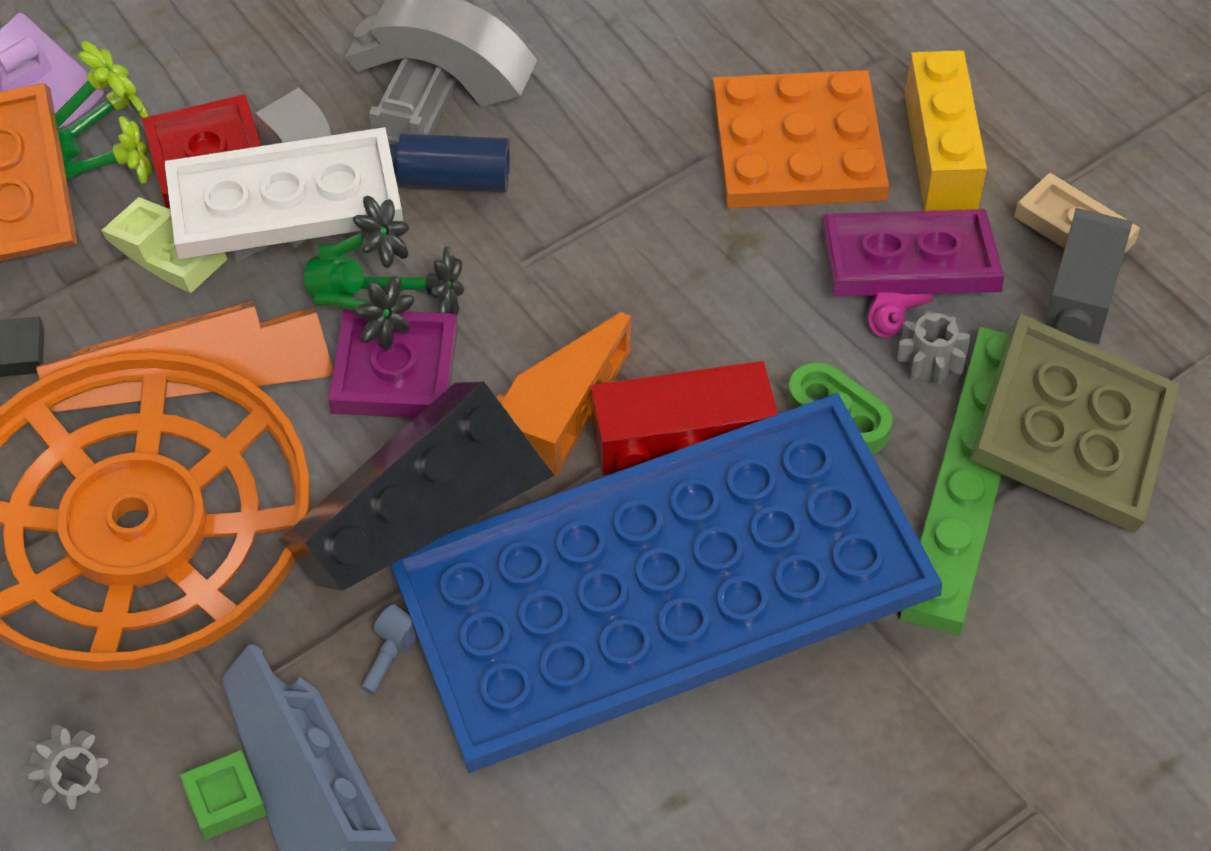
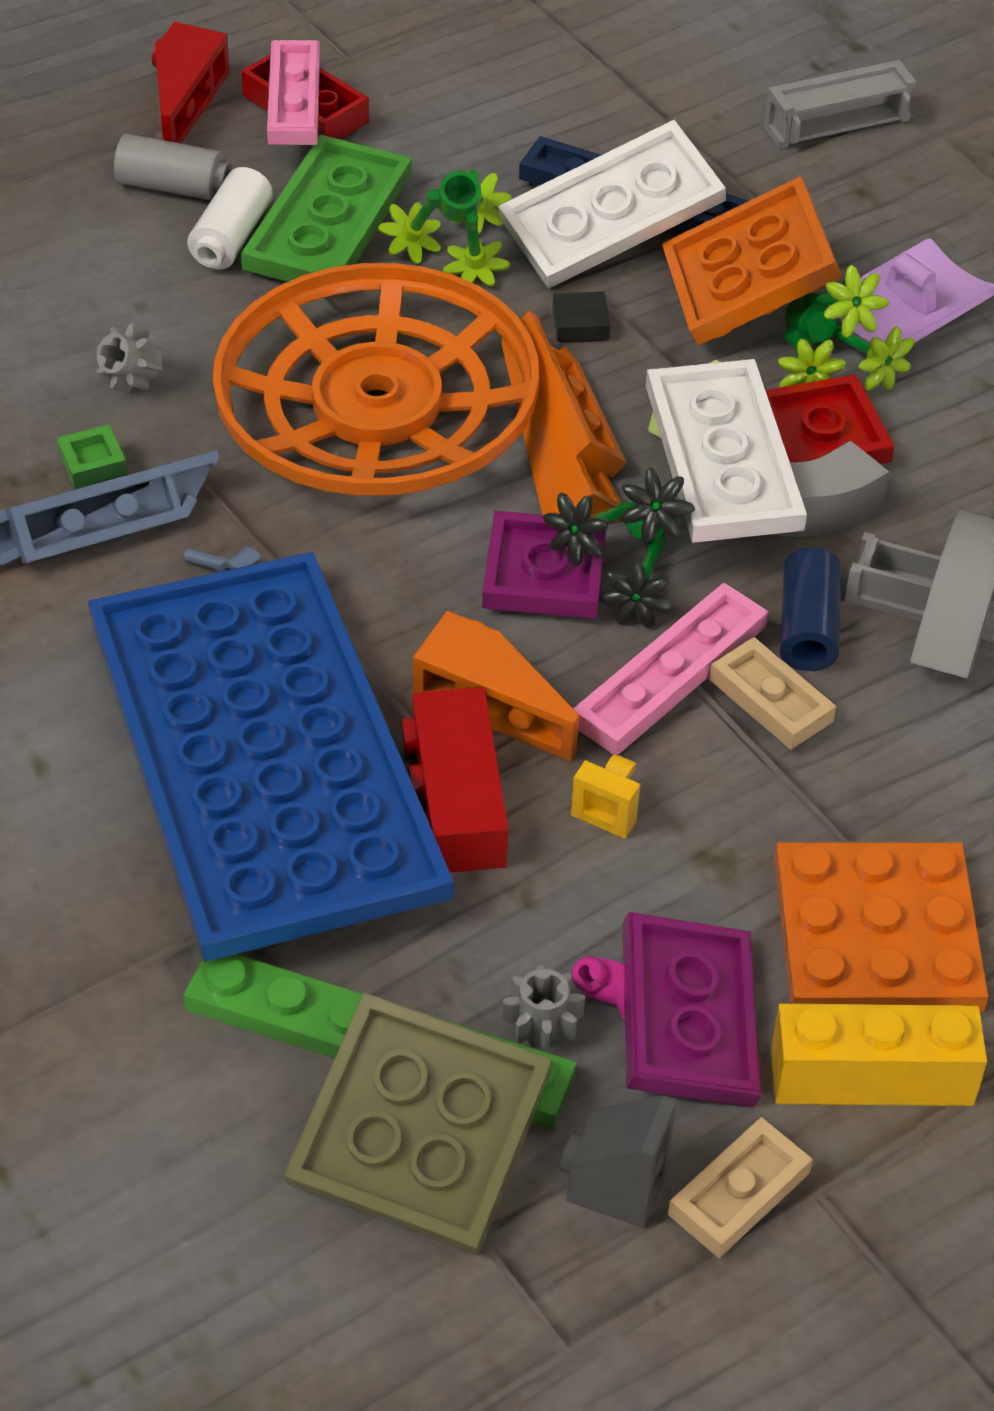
camera: 90 degrees right, 5 degrees down
black wedge [279,381,554,591] -> none
bright green plate [788,362,893,454] -> none
none -> yellow tile [571,754,640,839]
none -> bright pink plate [573,582,769,755]
none -> tan plate [709,637,837,750]

